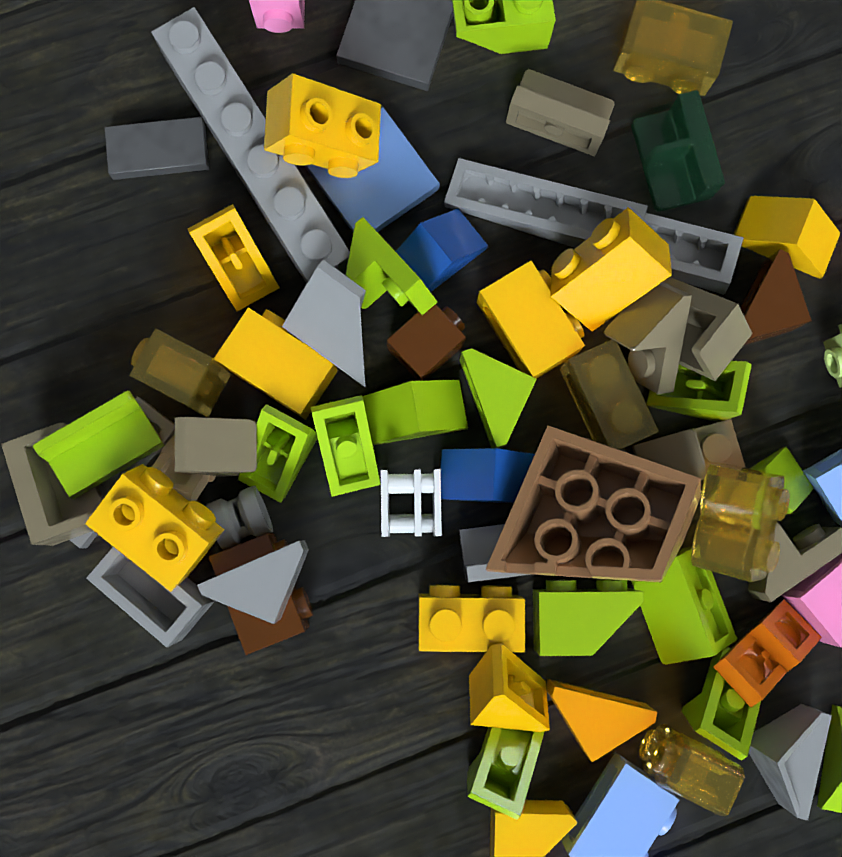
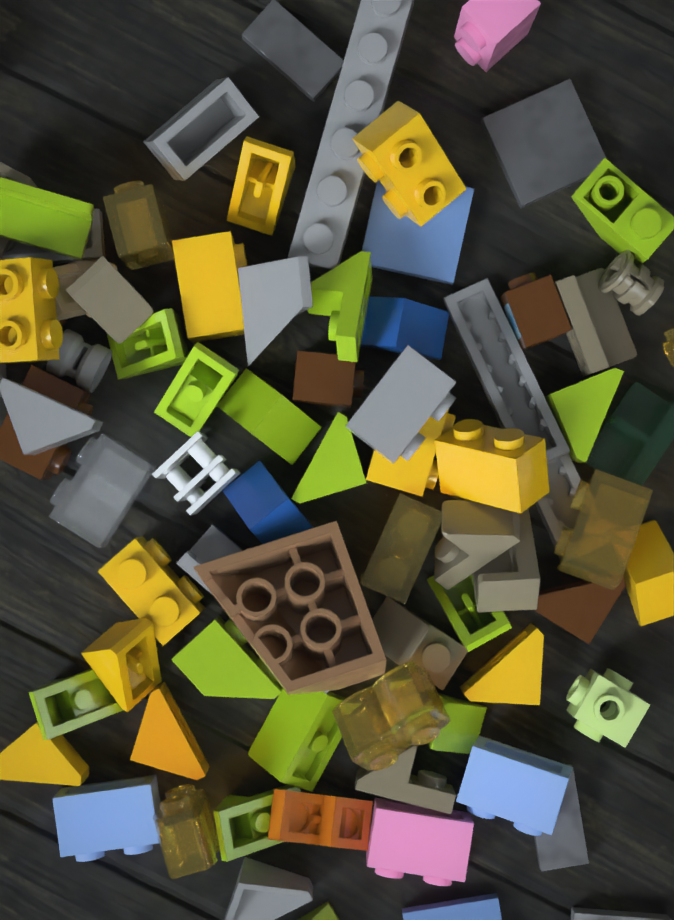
camera: 50 degrees right, 5 degrees up
none -> clear brick [49,433,157,548]
none -> light grey brick [143,77,259,181]
none -> light grey brick [346,345,456,464]
none -> yellow slope [460,623,544,705]
none -> reddish brown brick [499,272,572,351]
none -> lime slope [544,368,624,463]
none -> clear yellow brick [553,469,653,591]
none -> dark tan bush [598,250,664,315]

